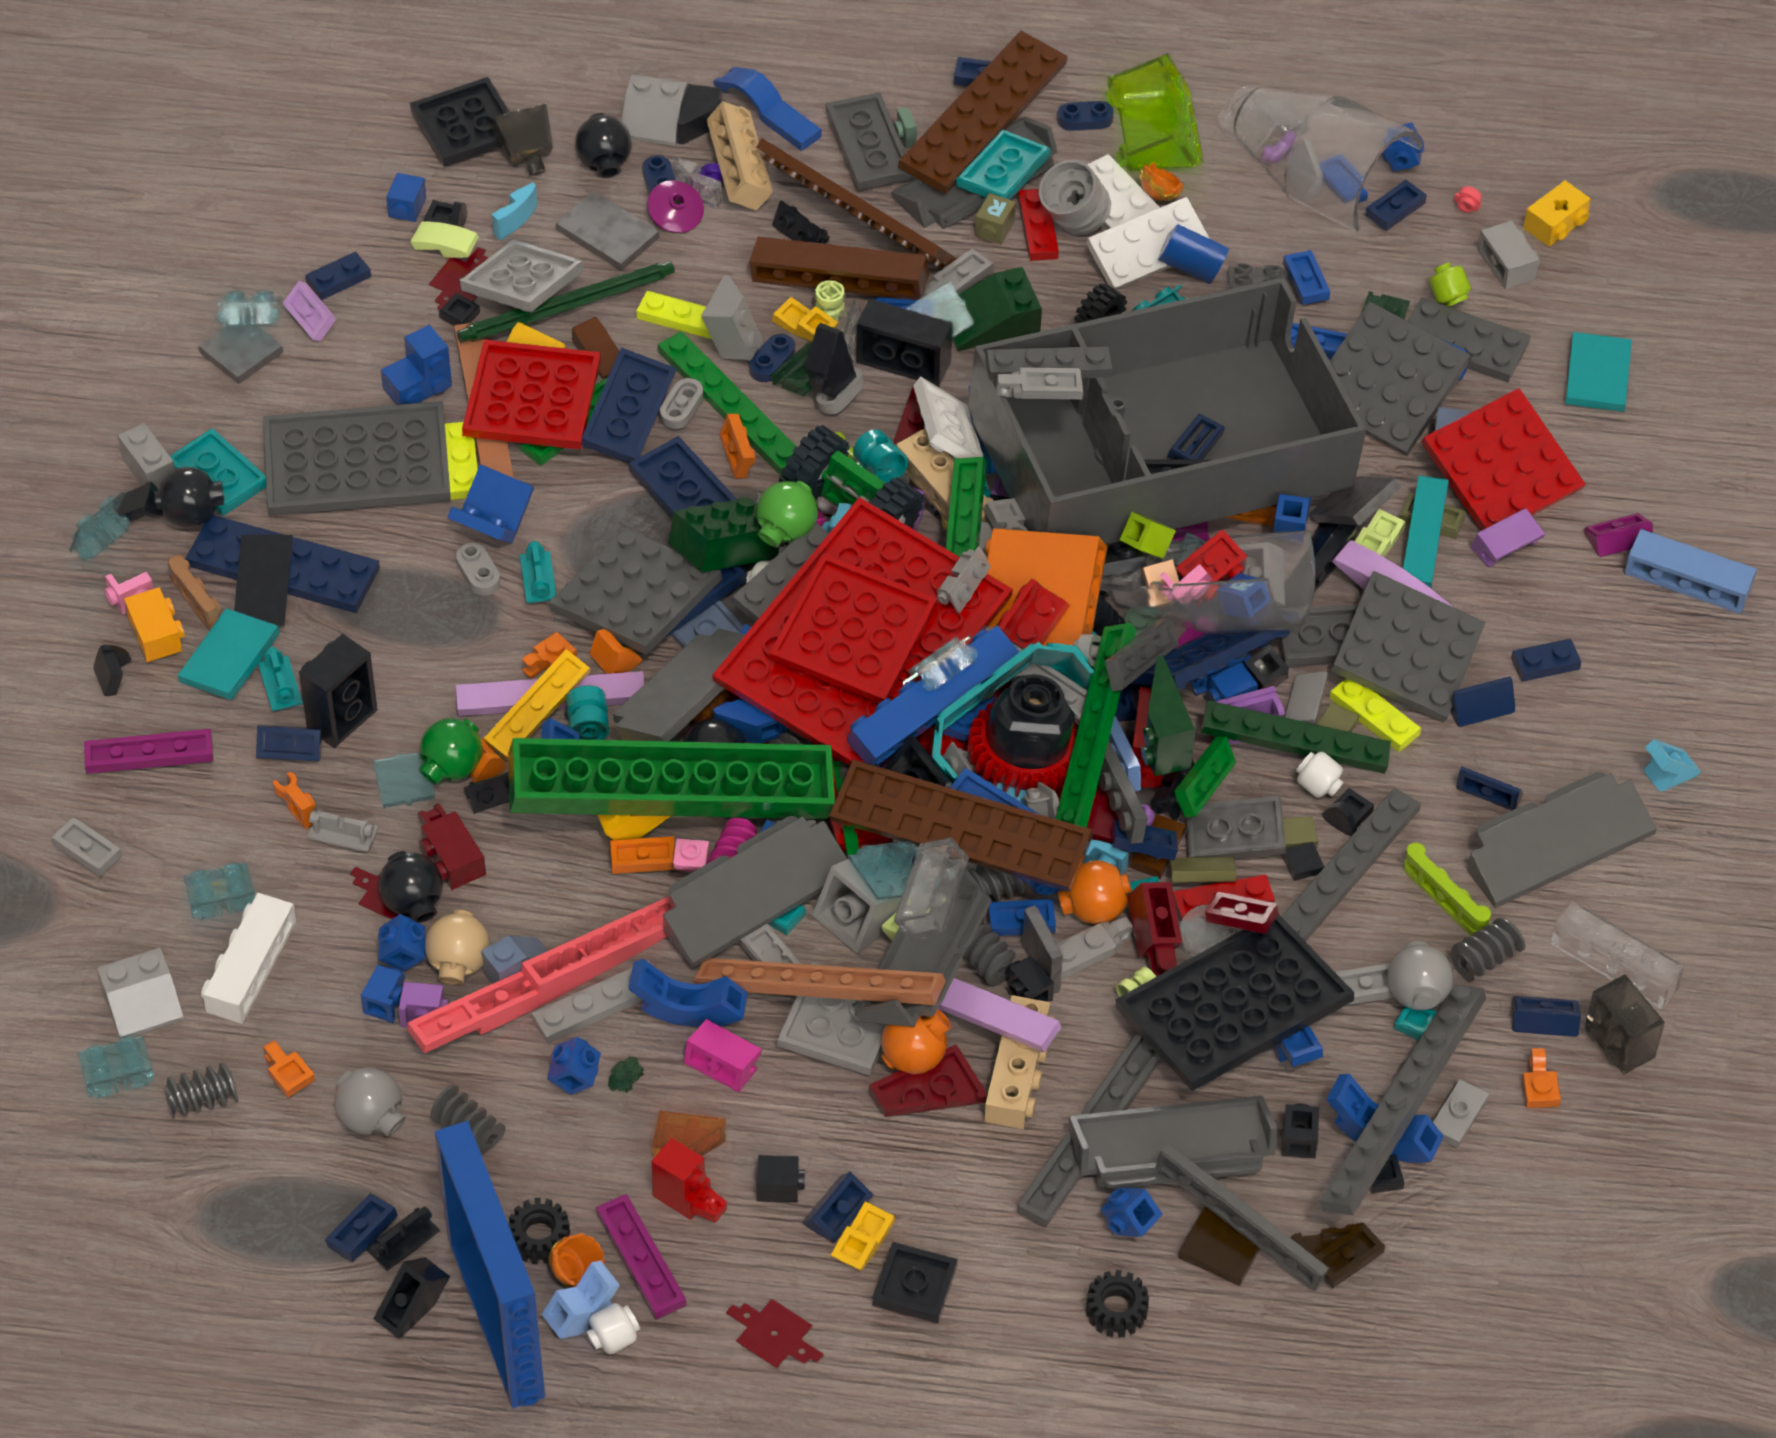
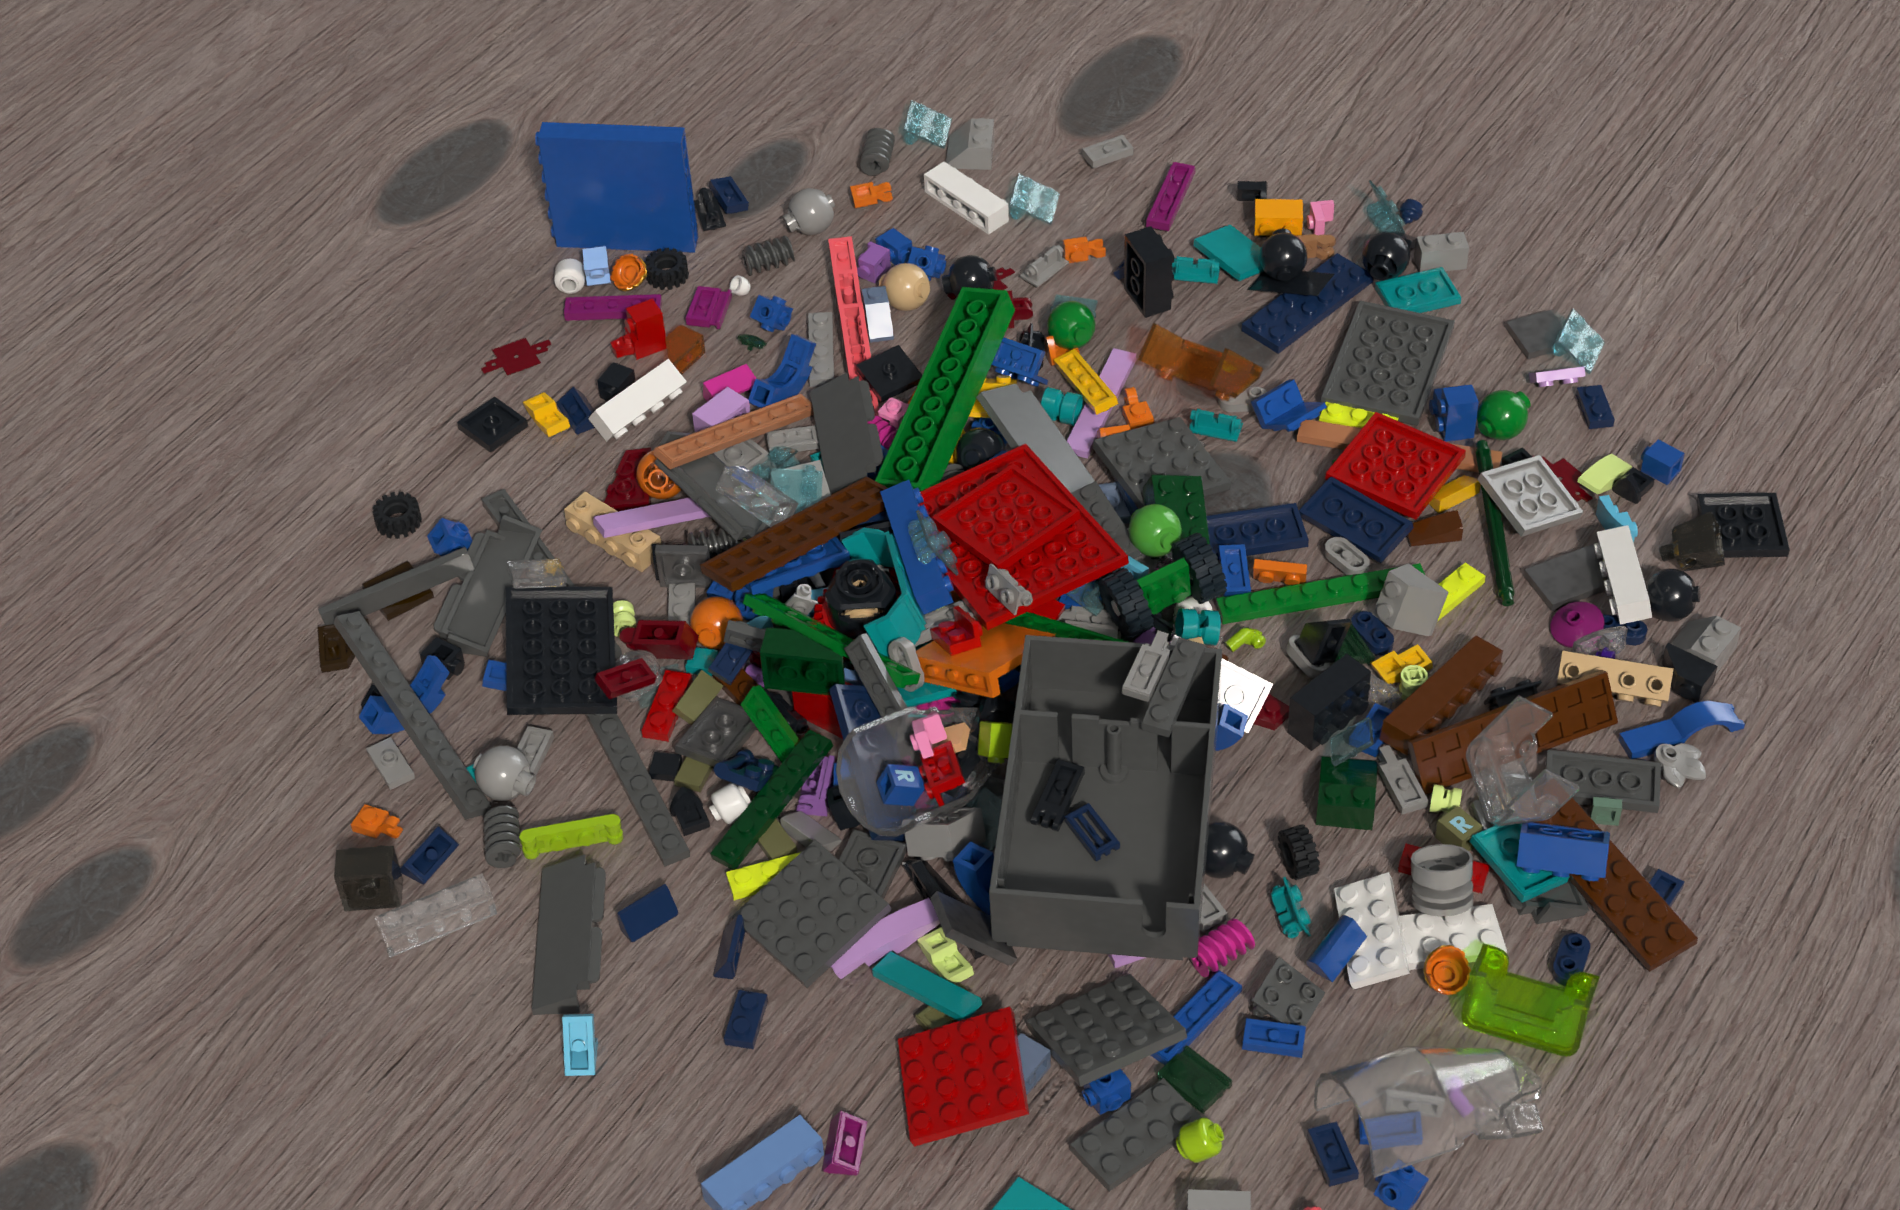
camera: 120 degrees right, 5 degrees down
medium lavender hinge [1470,508,1545,568] -> none
none -> clear plate [507,559,566,589]
none -> white brick [588,359,687,442]
none -> magenta plate [686,286,732,329]
none -> lavender brick [692,387,750,432]
none -> dark blue plate [714,749,779,792]
none -> white hinge [730,275,750,296]
none -> clear light blue hinge [746,446,801,486]
none -> black plate [856,345,922,403]
none -> clear orange windscreen [1138,323,1263,401]
none -> blue plate [1217,544,1251,597]
none -> black brick [1259,229,1308,281]
none -> dark blue plate [1399,199,1423,224]
none -> yellowish green wheel [1430,784,1462,813]
none -> clear windscreen [1466,695,1580,826]
none -> green brick [1477,390,1531,441]
none -> blue slope [1516,821,1610,881]
none -> white brick [1594,525,1652,625]
none -> light grey plate [1654,743,1706,789]

